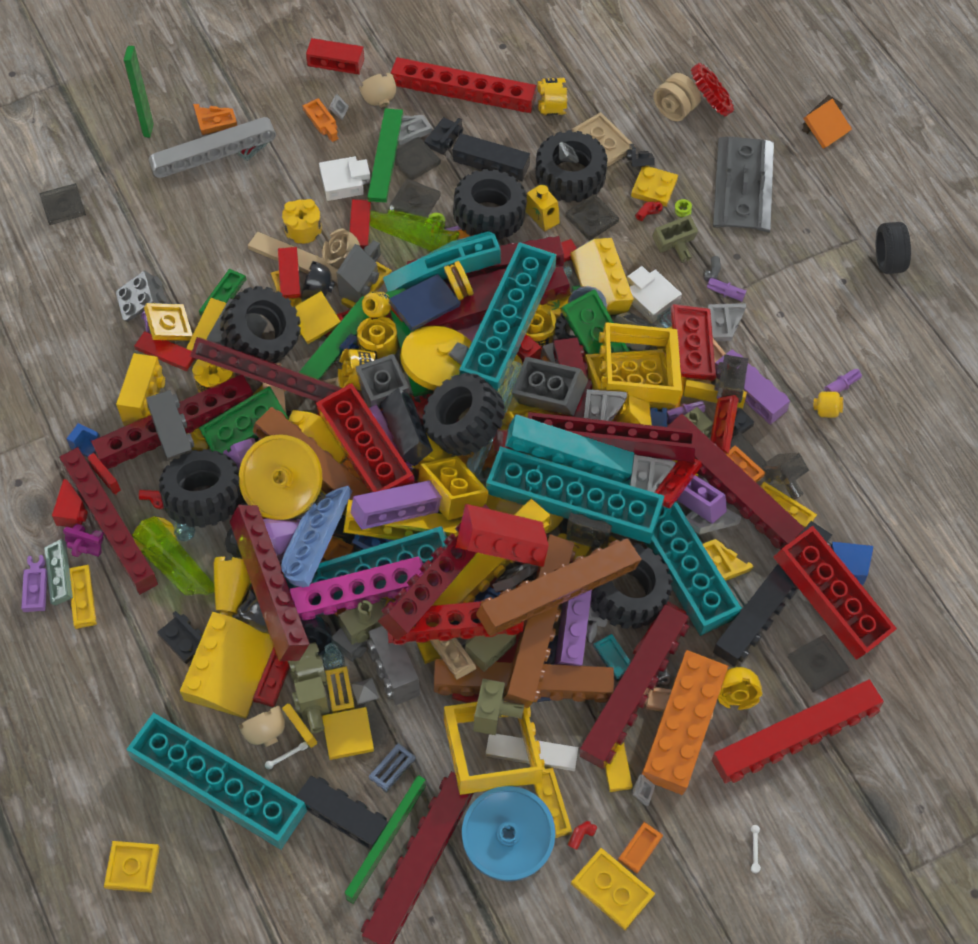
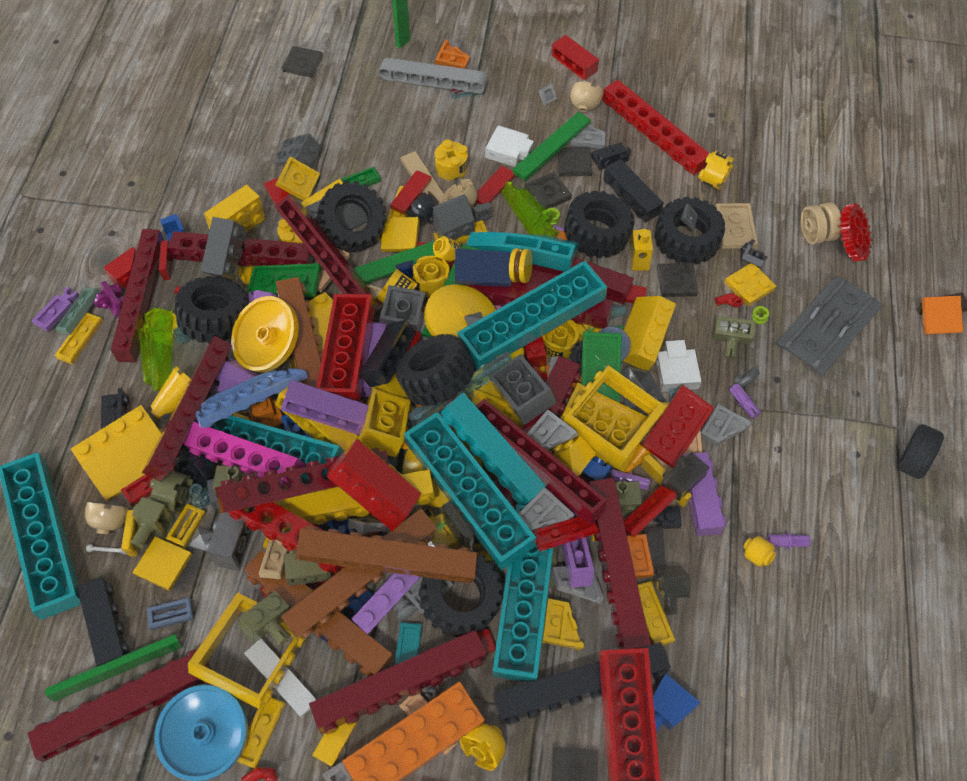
camera: 35 degrees right, 0 degrees up
orange hinge [302,98,339,142] -> none

